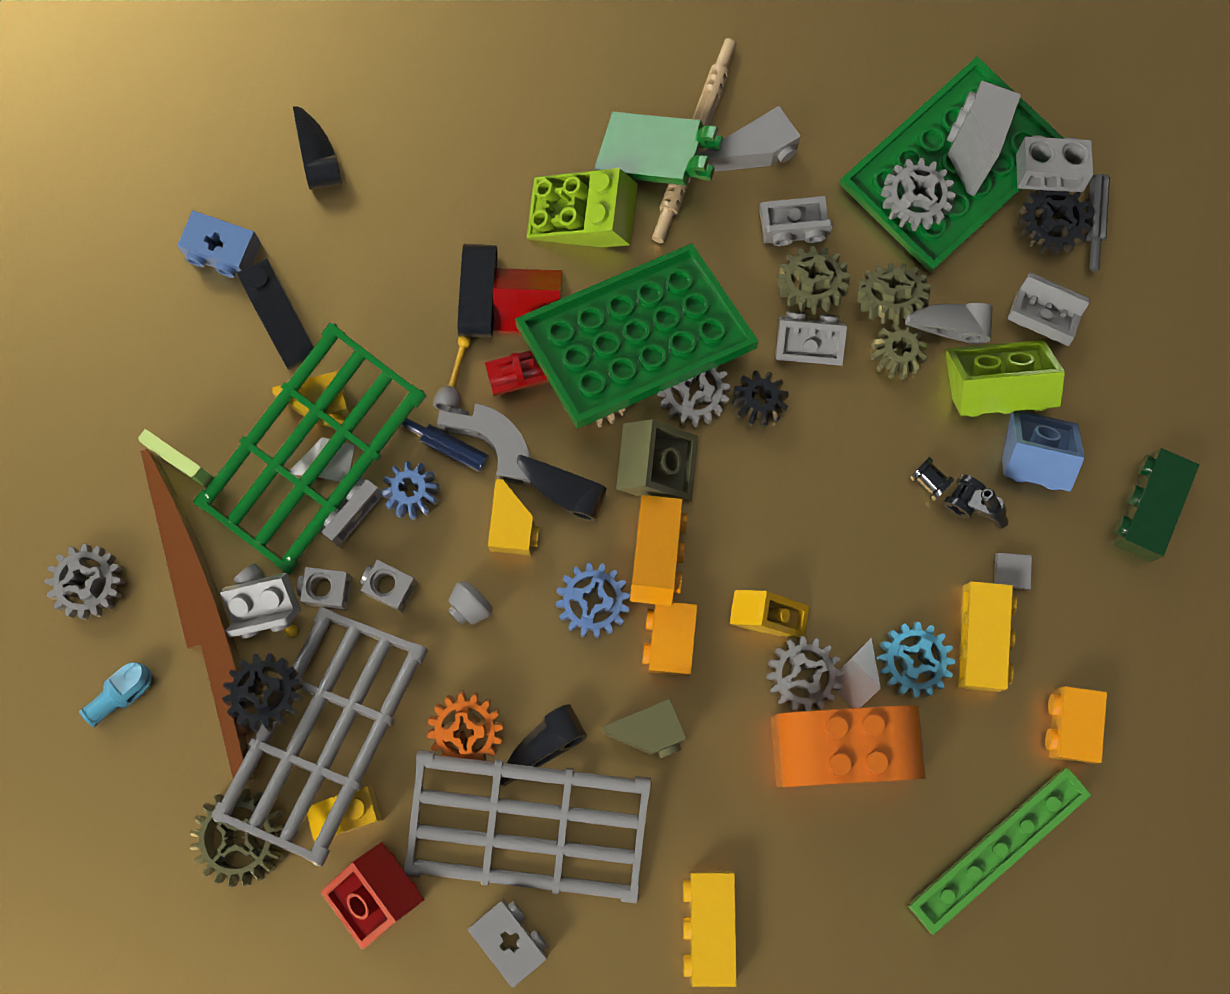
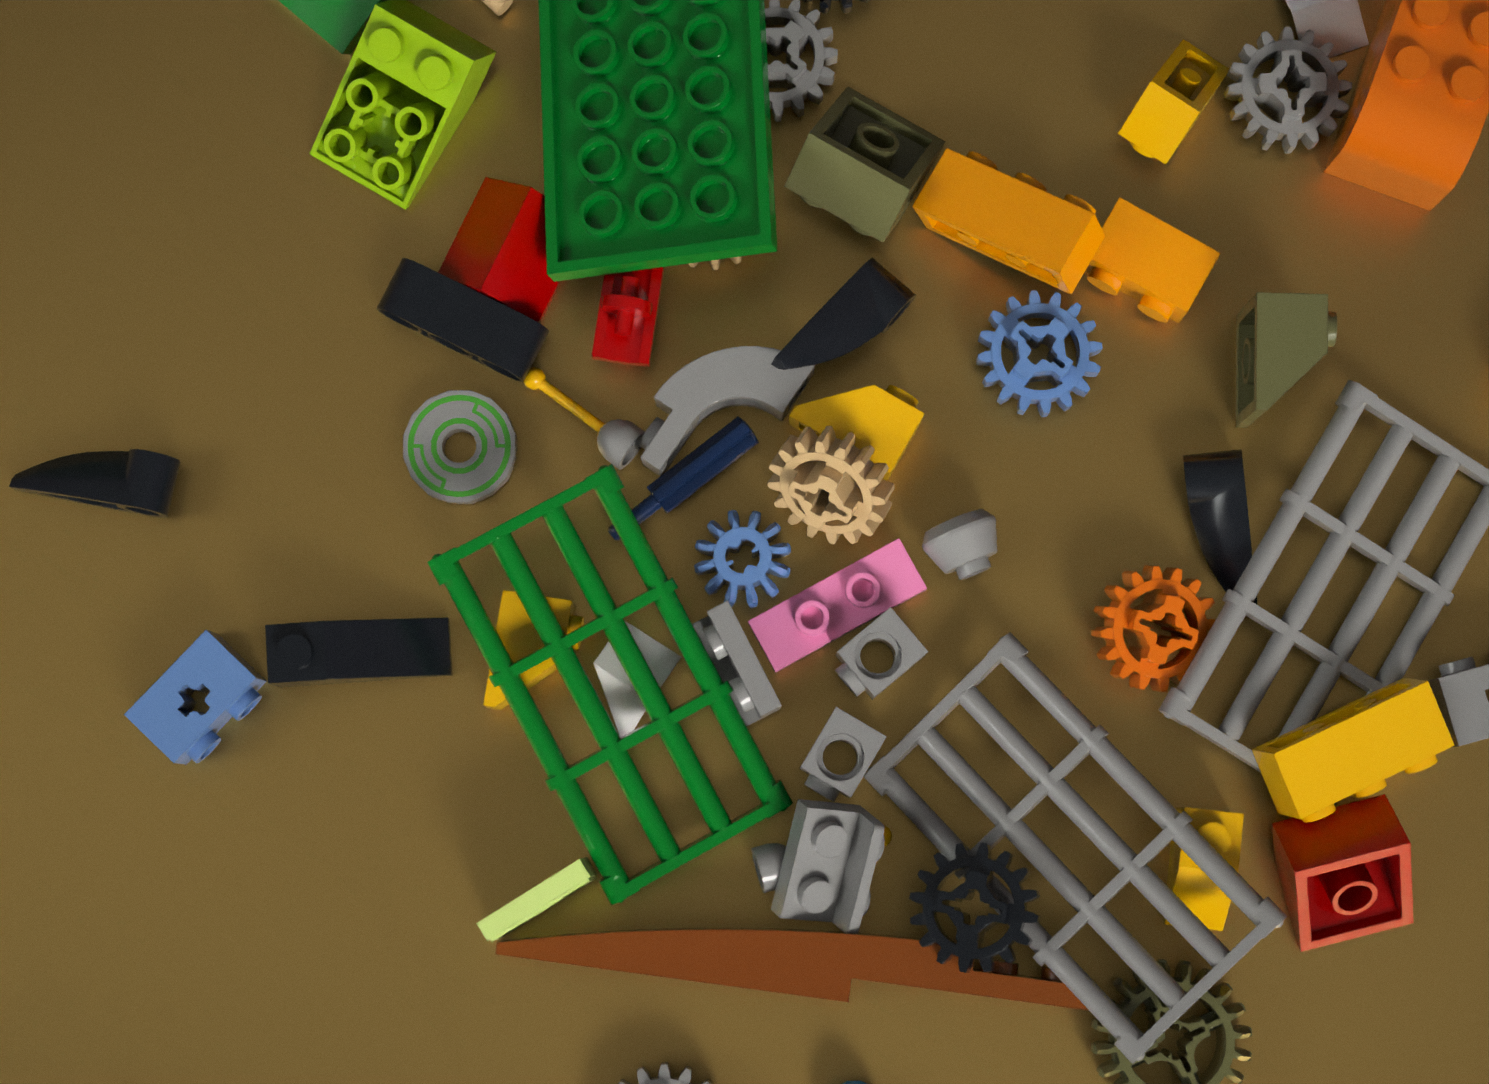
camera: 60 degrees left, 5 degrees up
none -> light grey tile [403,390,517,504]
none -> bright pink plate [748,538,927,673]
none -> tan gear [767,426,895,544]
none -> yellow brick [1252,678,1455,823]

